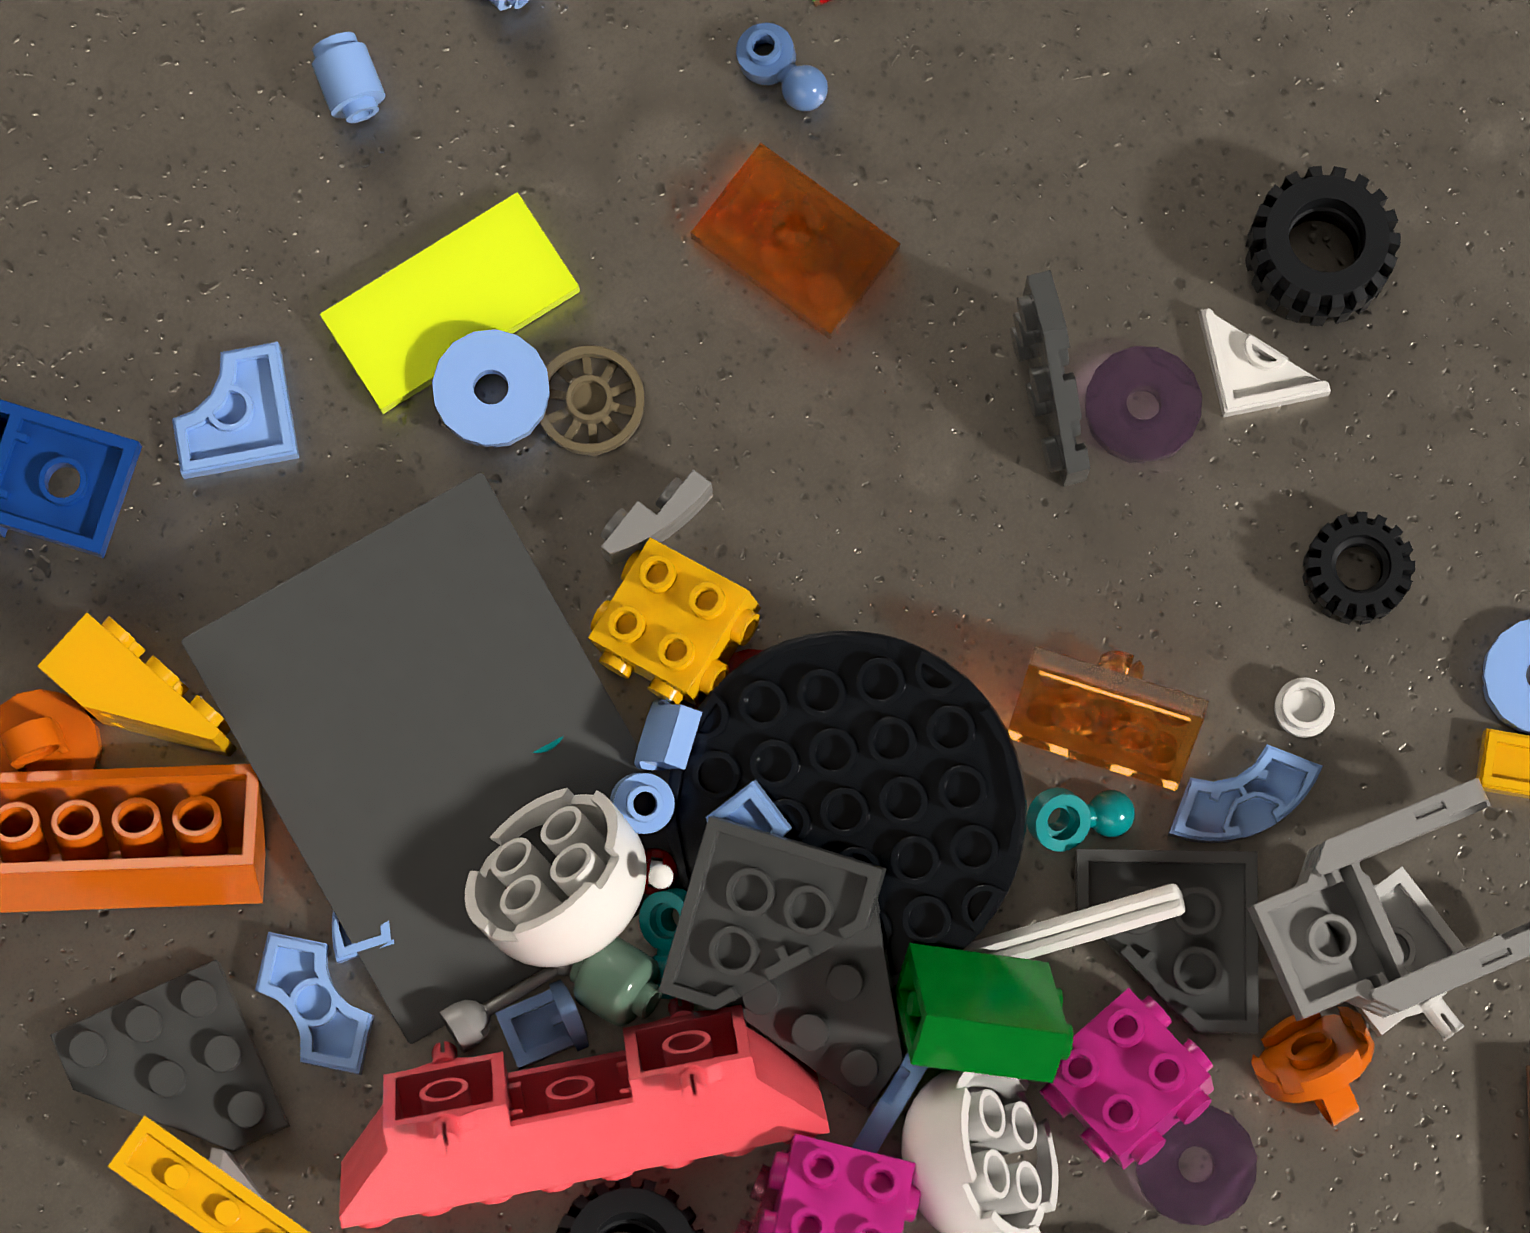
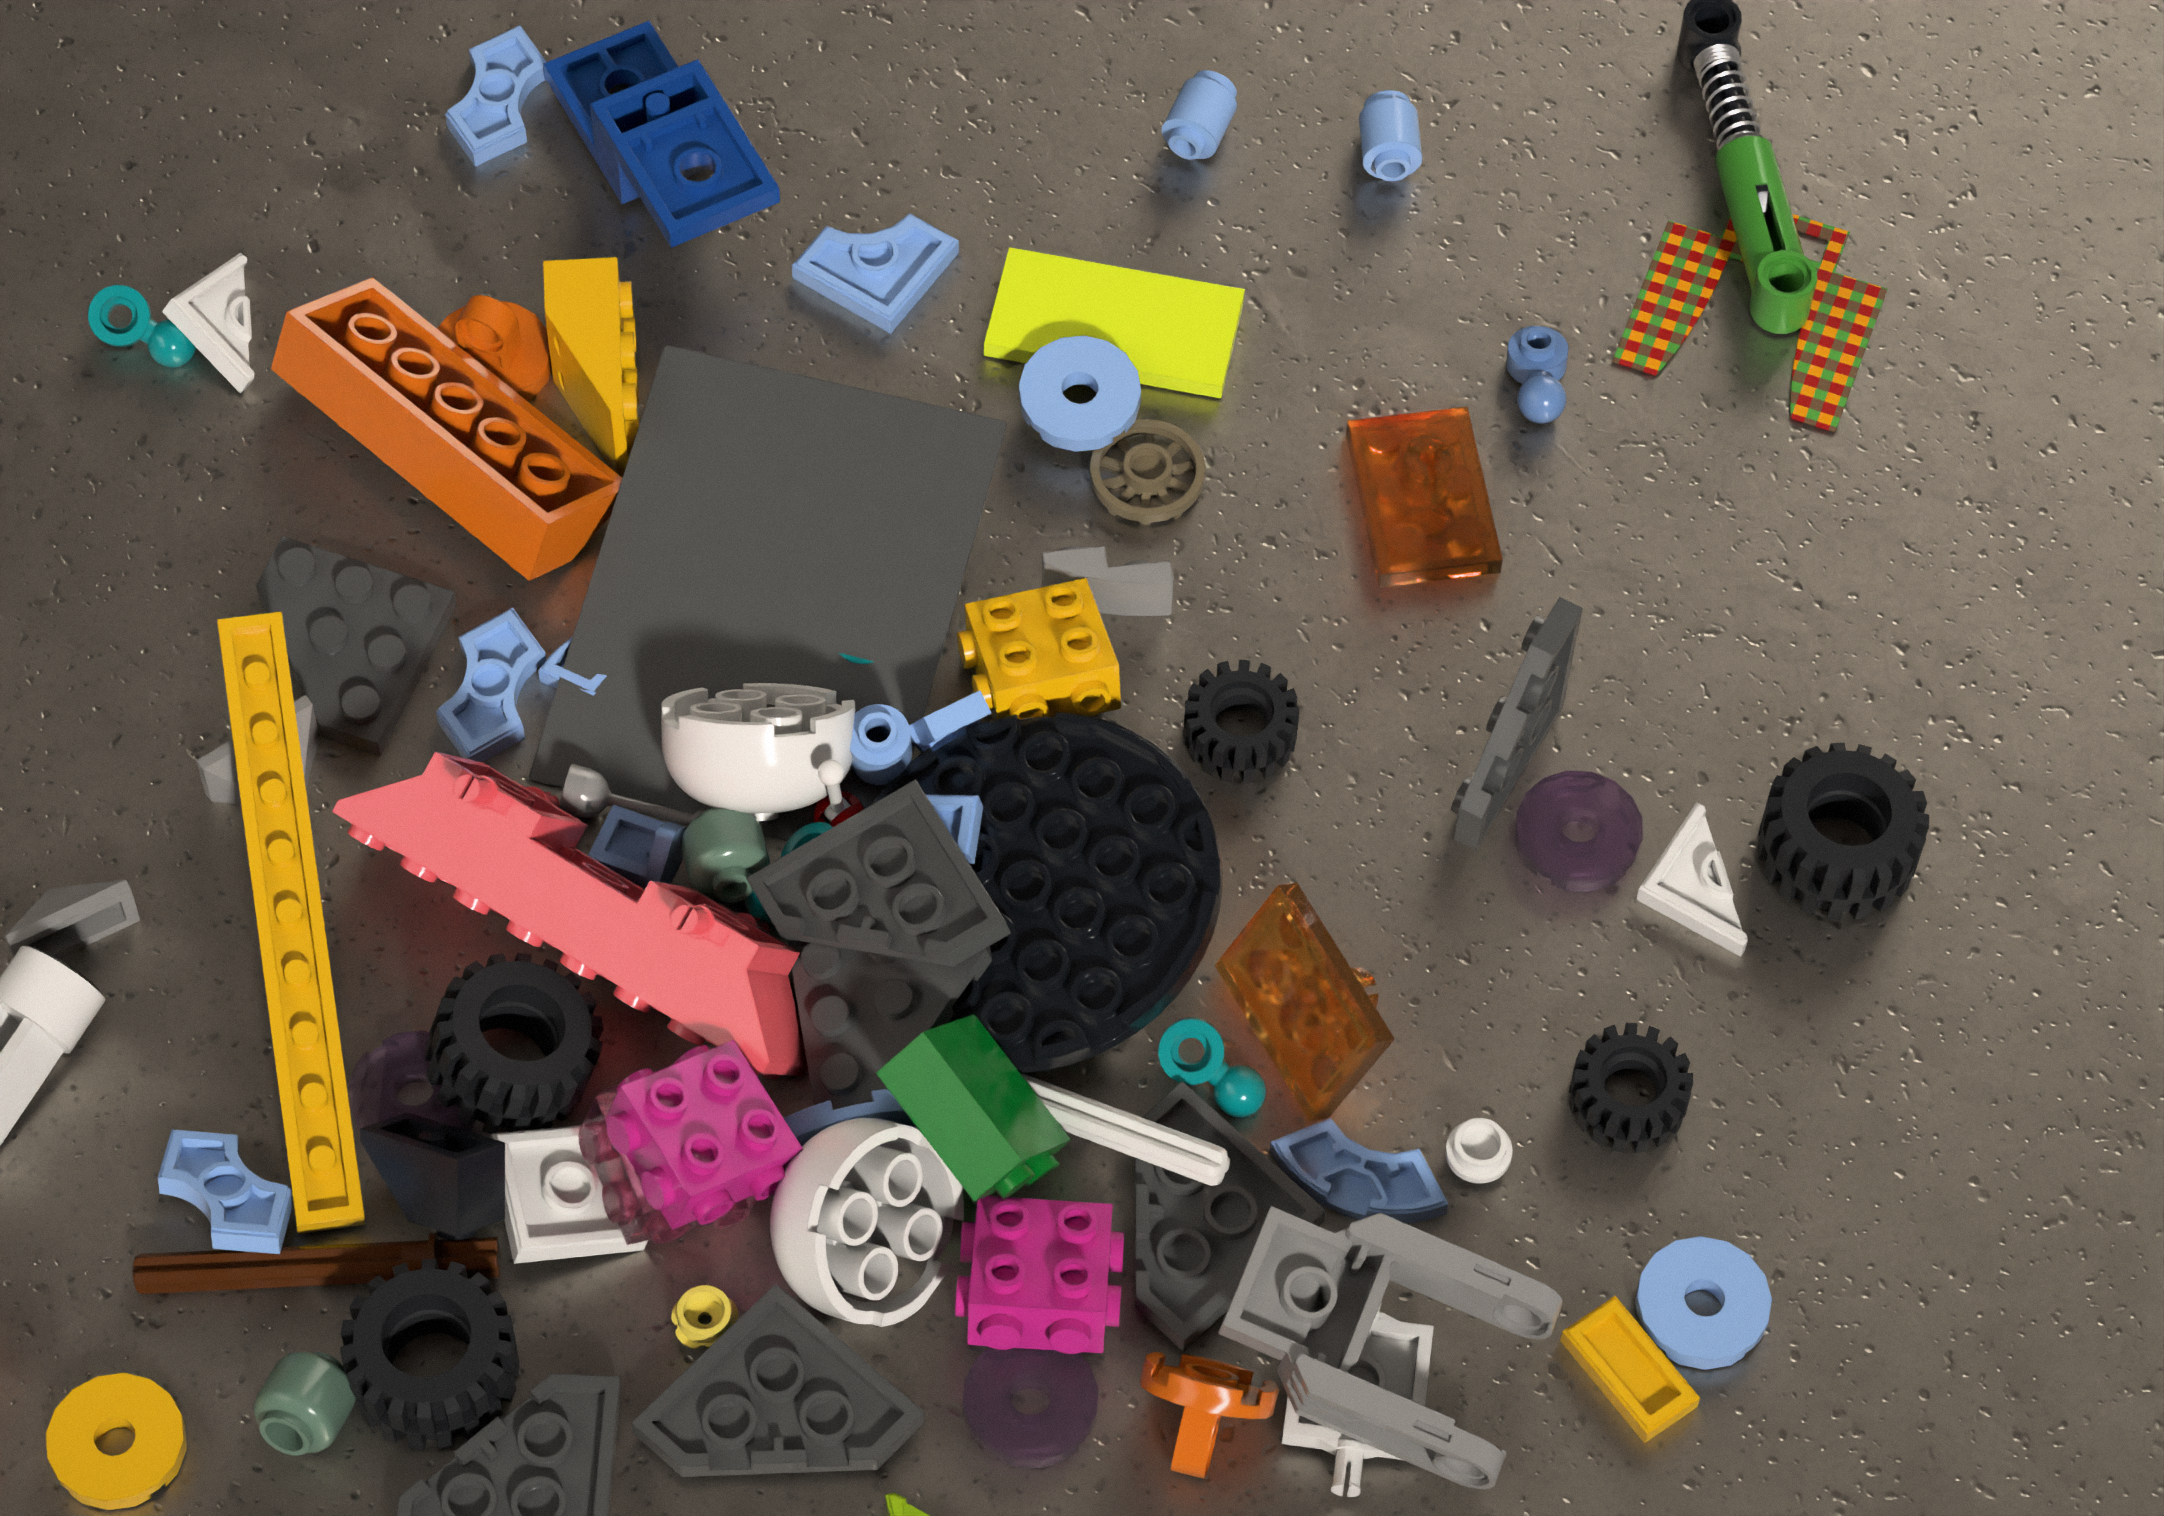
camera: 40 degrees right, 20 degrees down
none -> black tyre [1183,659,1299,784]

